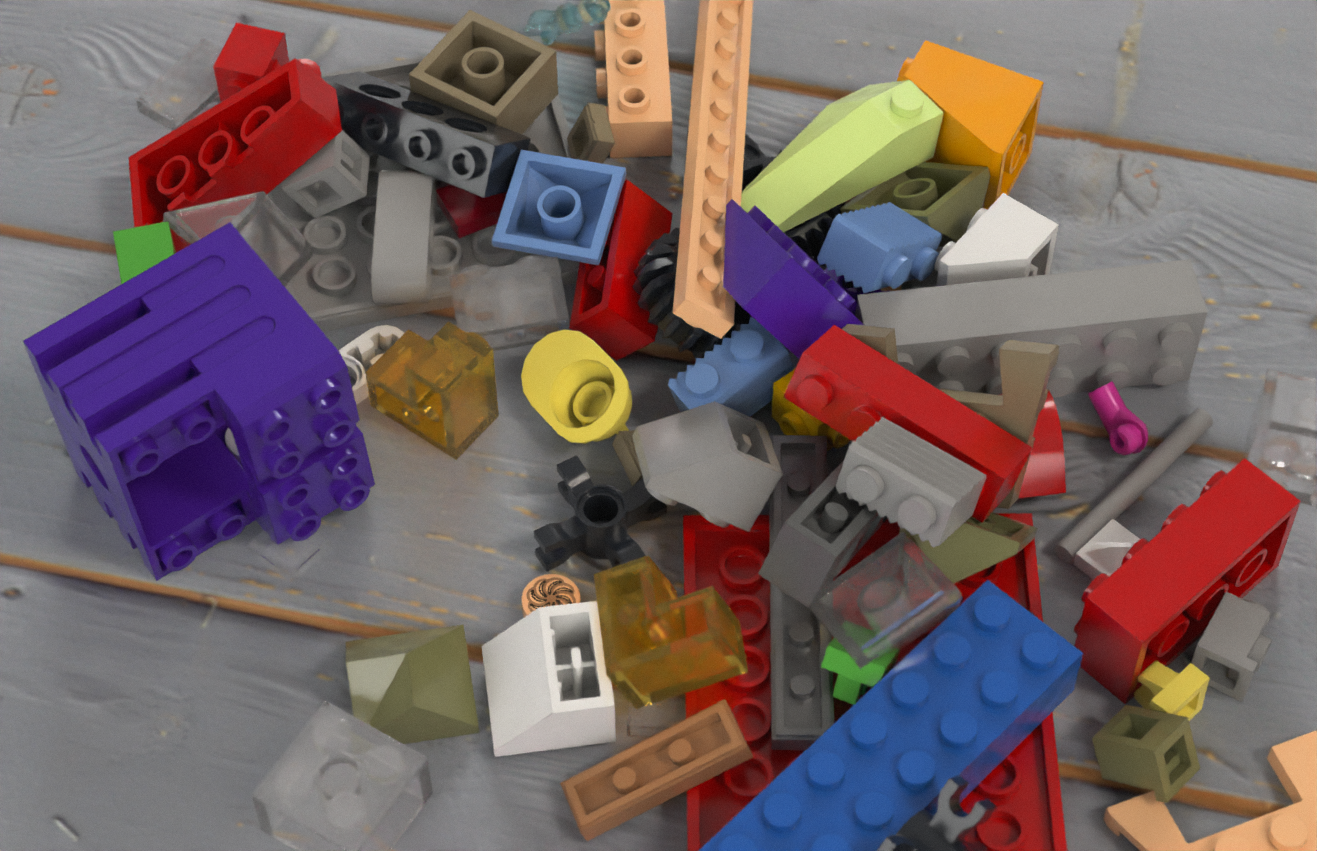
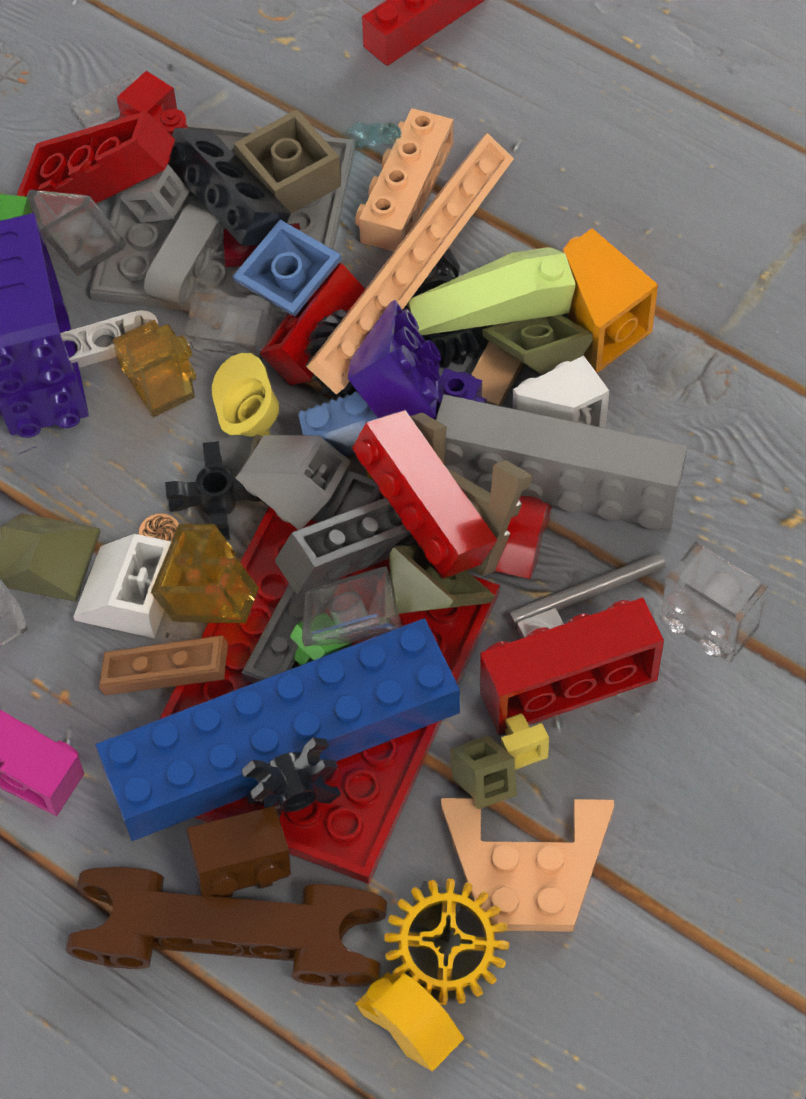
camera: 25 degrees right, 5 degrees up
dark tan tile [567,102,615,164] -> none
medium blue brick [817,202,942,294] -> none
light grey brick [836,417,986,547] -> none
dark pink arm [1088,381,1148,456] -> none
light grey brick [1191,592,1272,702] -> none

